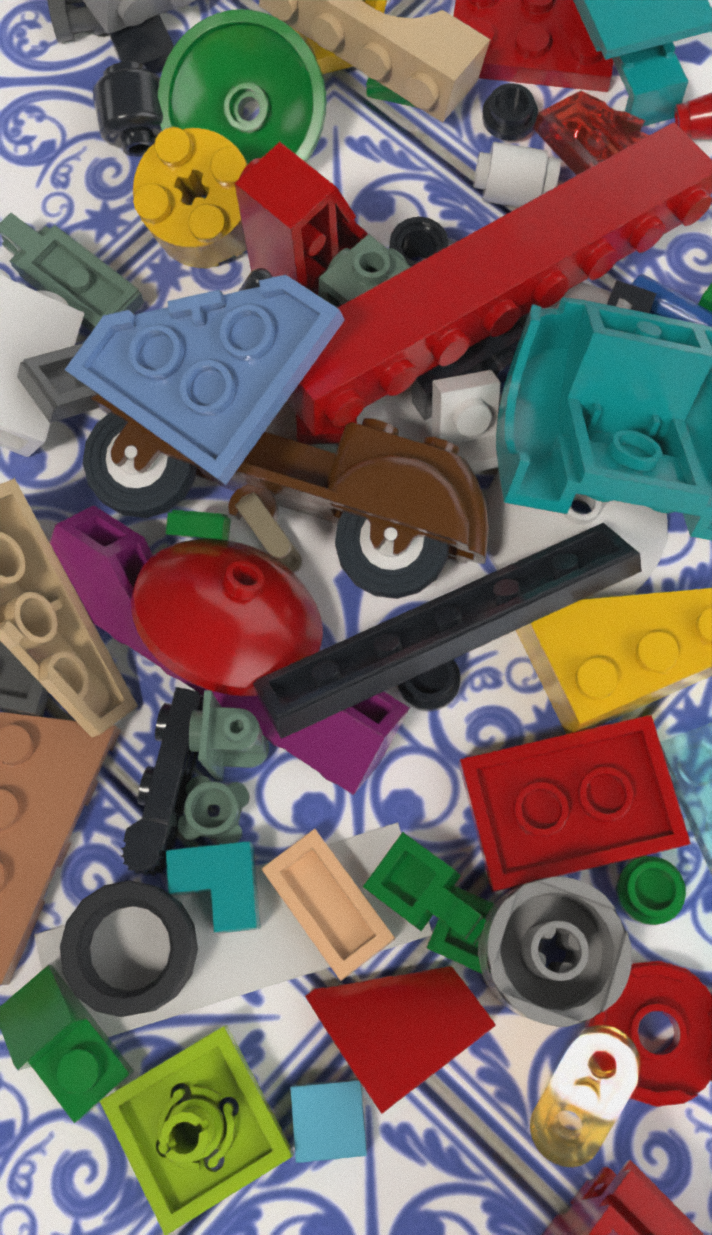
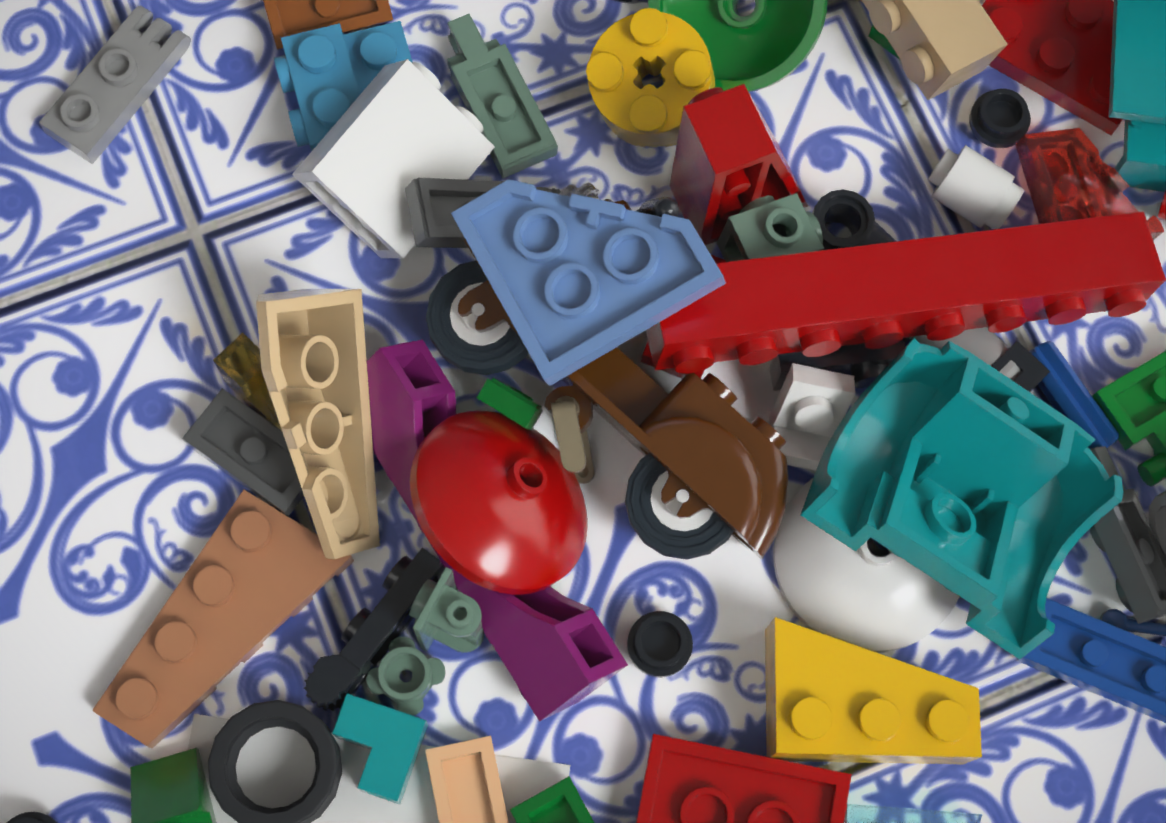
camera: 15 degrees right, 0 degrees up
black tile [253,523,642,739] -> none

